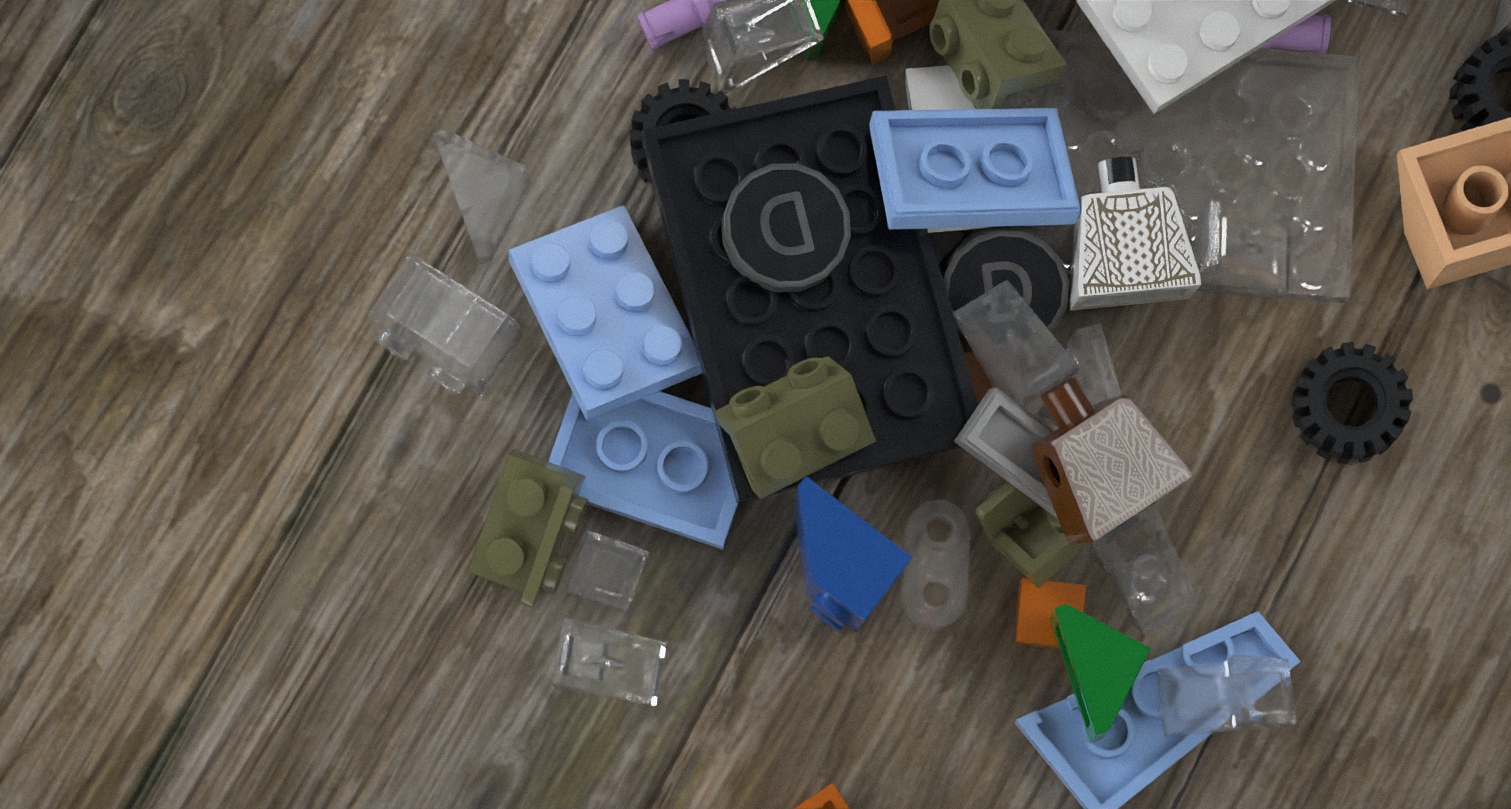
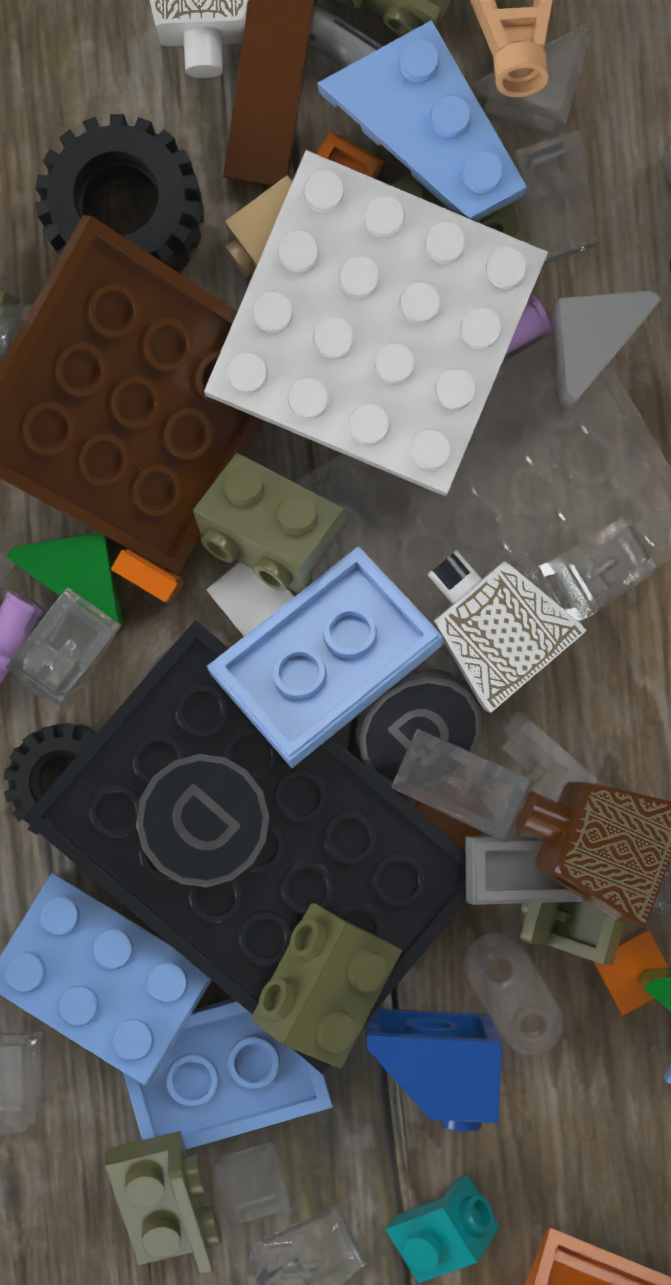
camera: 25 degrees left, 10 degrees up
none -> teal bracket [385,1175,499,1283]
none -> light grey slope [551,290,662,409]

